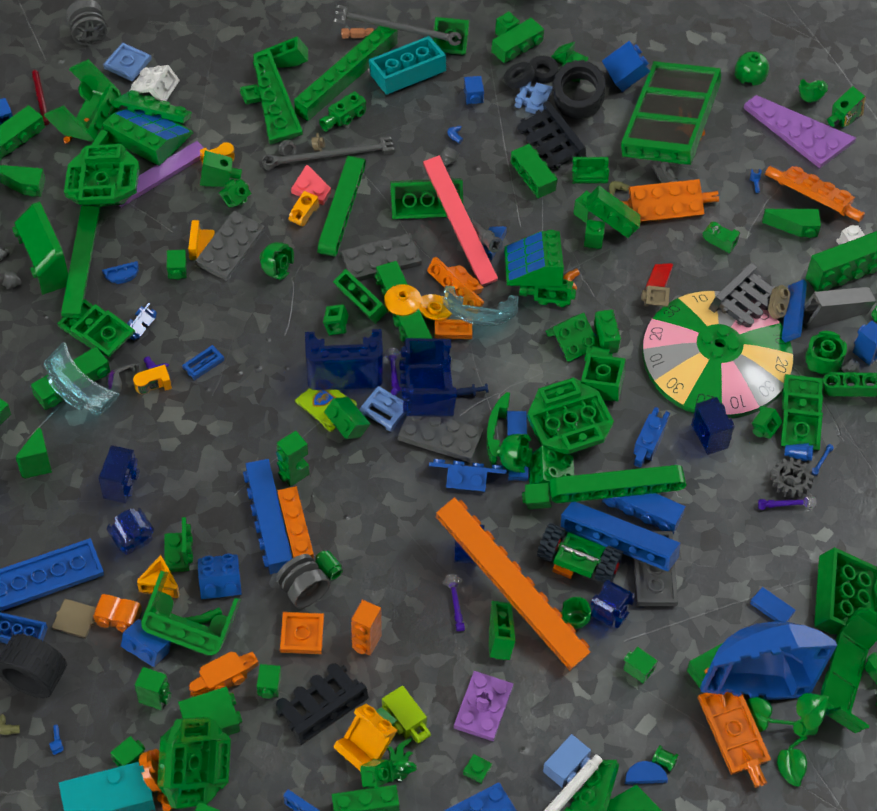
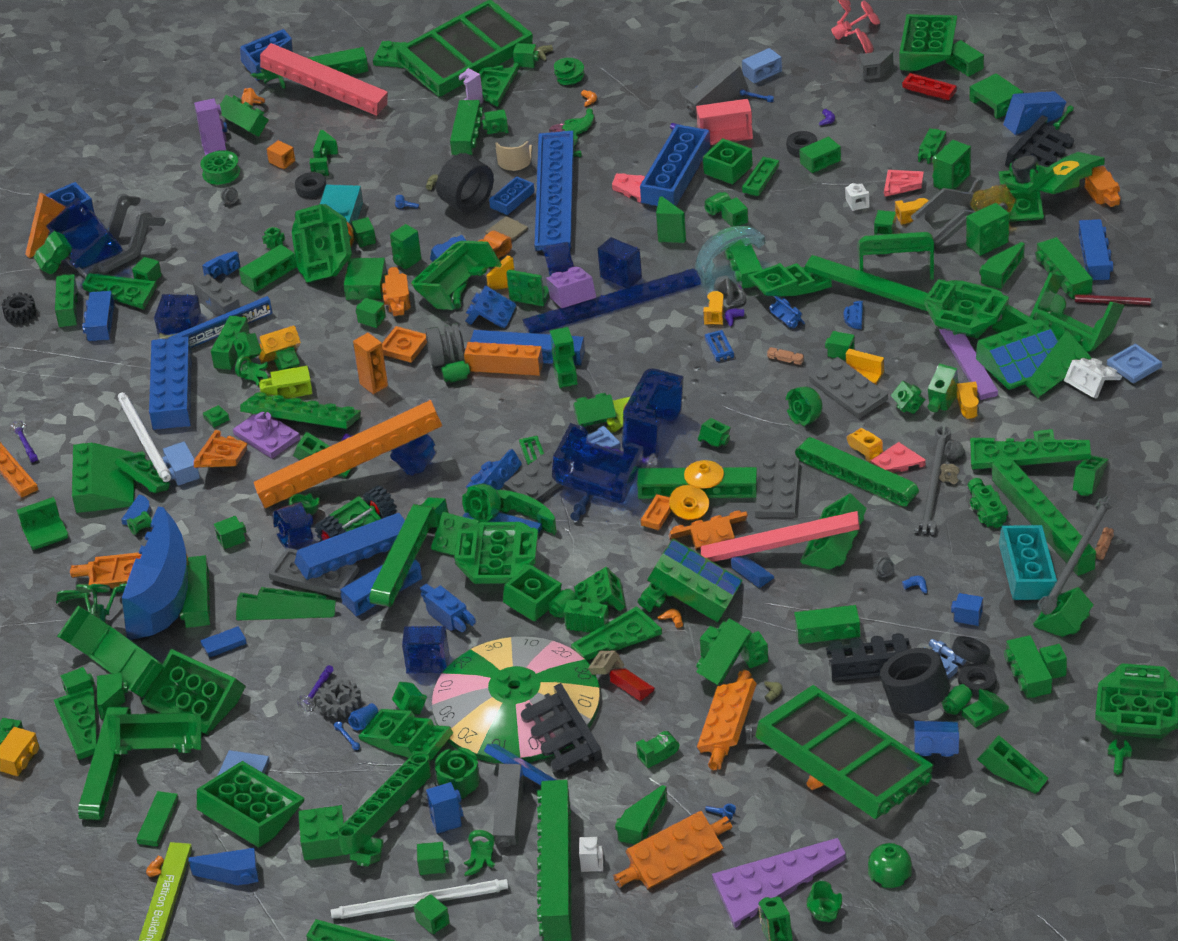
camera: 120 degrees right, 15 degrees down
black fence [276,663,369,745] -> none
green brick [333,269,388,324] -> none
clear light blue windscreen [441,286,519,326] -> none
dark grey pin [469,217,503,253] -> none
green hinge [572,157,609,183] -> none
dark tan plate [768,285,790,319] -> none
none -> orange wing [194,430,247,468]
none -> green wedge [236,587,336,620]
none -> green plate [240,392,361,429]
none -> green tile [519,436,544,466]
none -> clear blue plate [522,268,701,334]
none -> medium lavender brick [546,267,596,308]
none -> green wing [571,606,662,661]
none -> nougat axle [767,347,804,365]
none -> green slope [977,735,1048,794]

